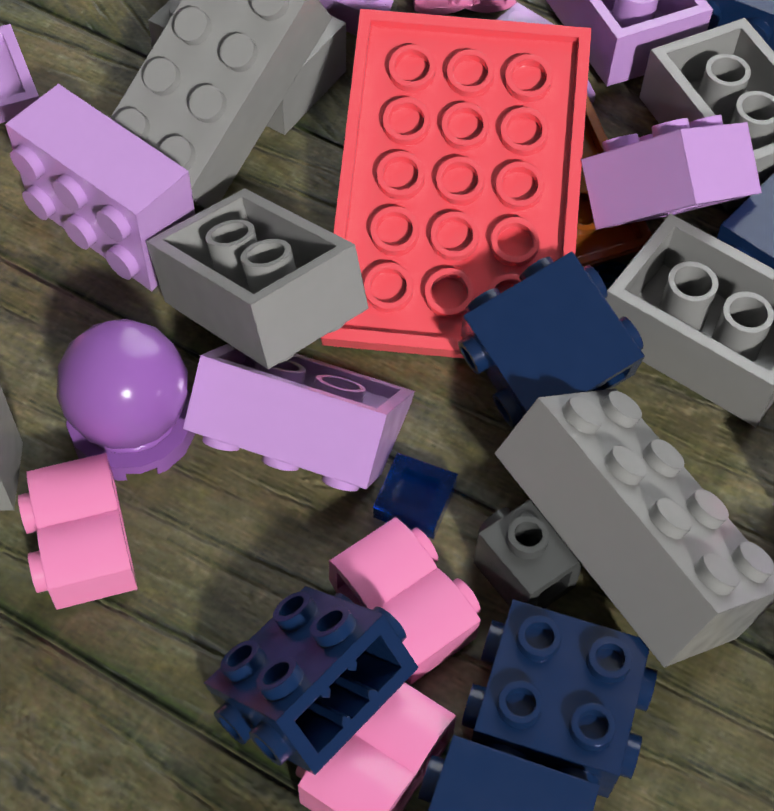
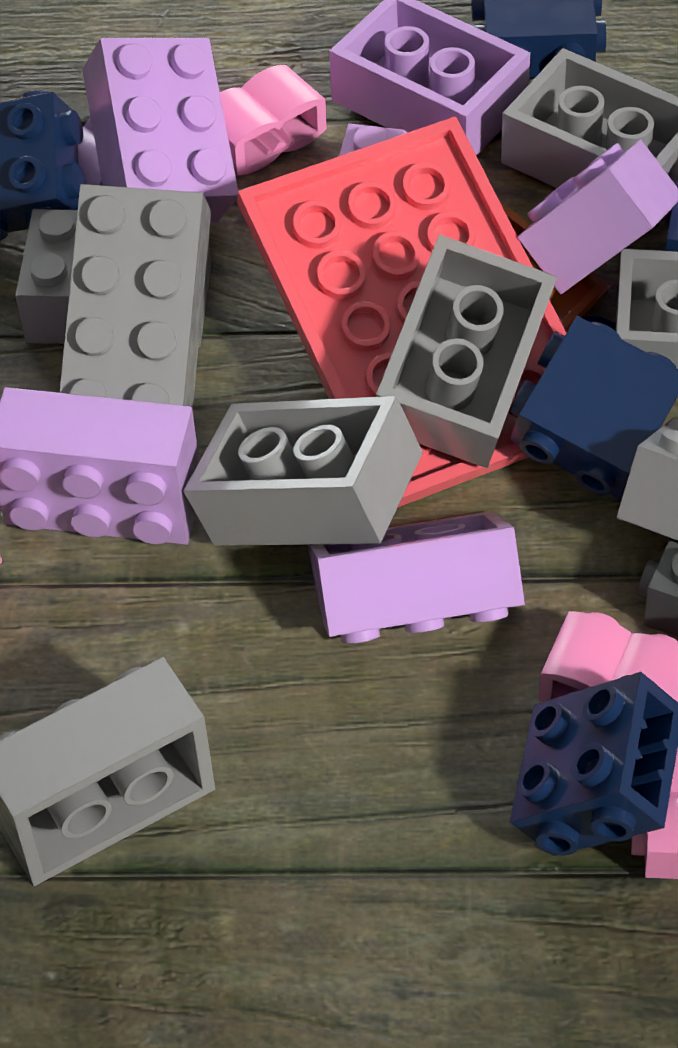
camera: 25 degrees left, 5 degrees down
bright pink brick [18,453,138,610] -> none
medium lavender tile [56,319,195,481] -> none
clear blue tile [373,452,458,540] -> none
none -> light grey brick [376,234,557,468]

